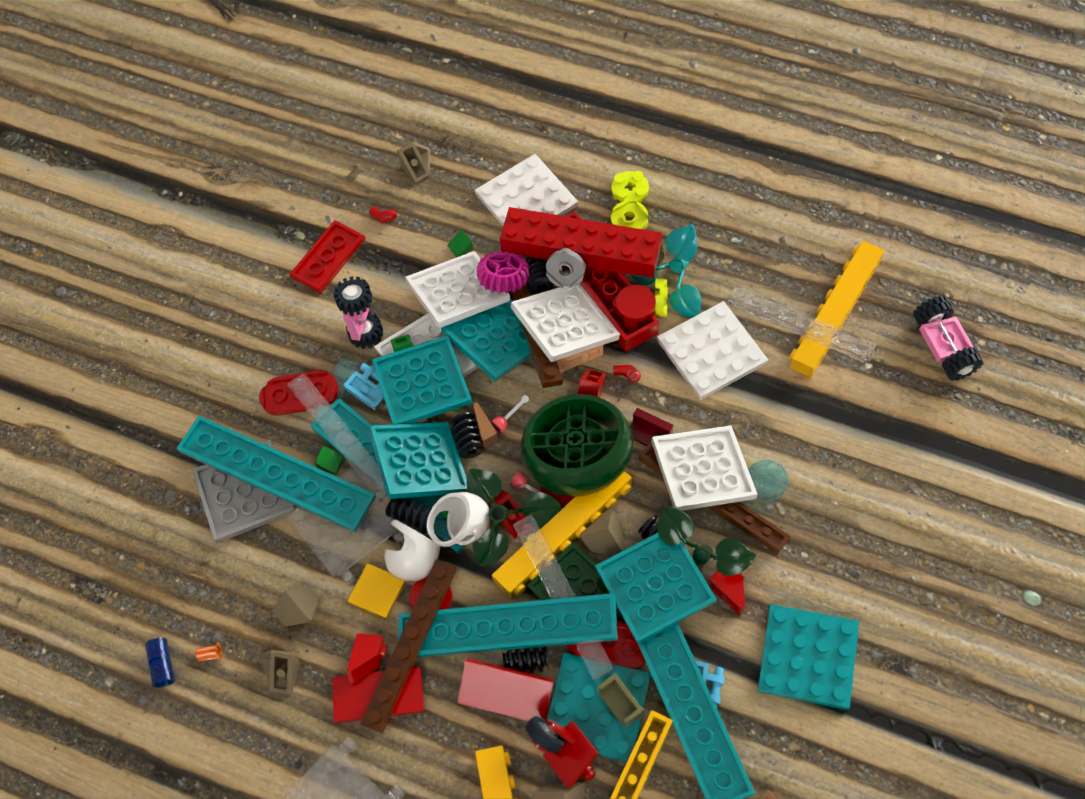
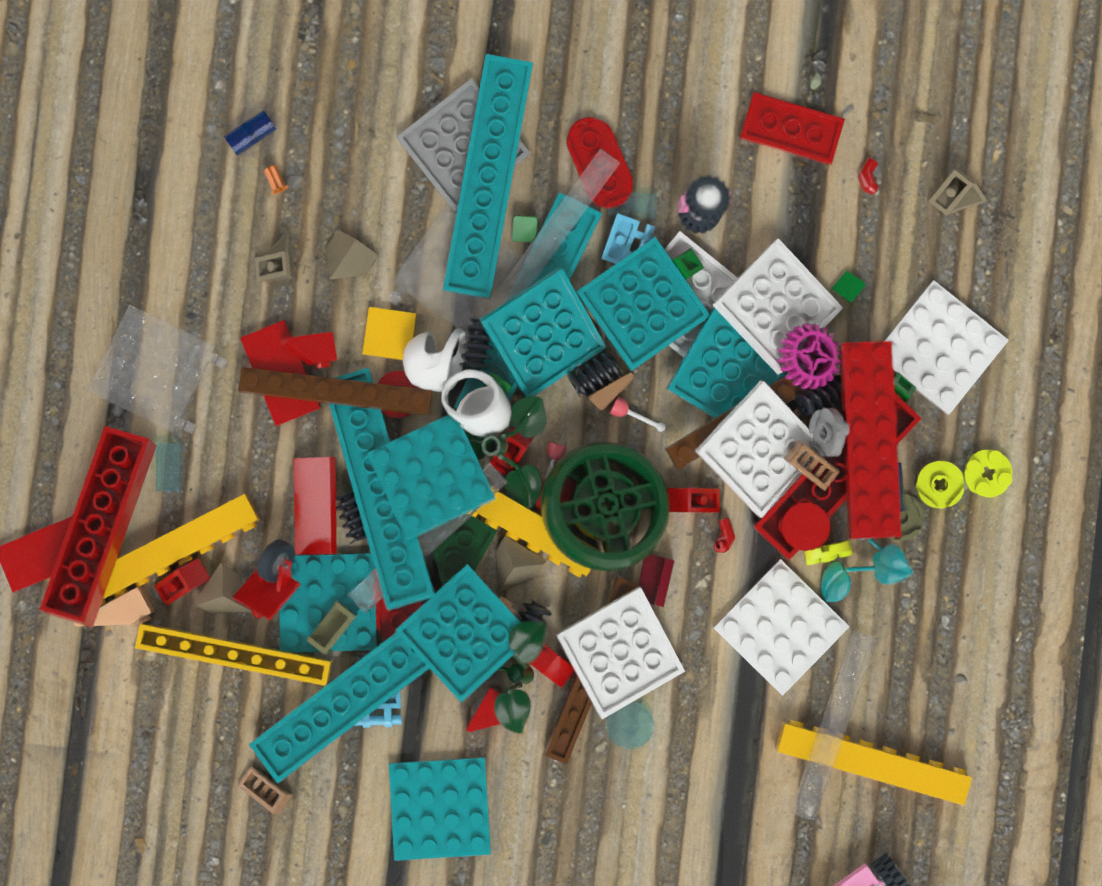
camera: 70 degrees right, 25 degrees up
none -> teal plate [367,415,496,541]
none -> red slope [530,643,575,688]
none -> medium nougat slope [784,440,840,491]

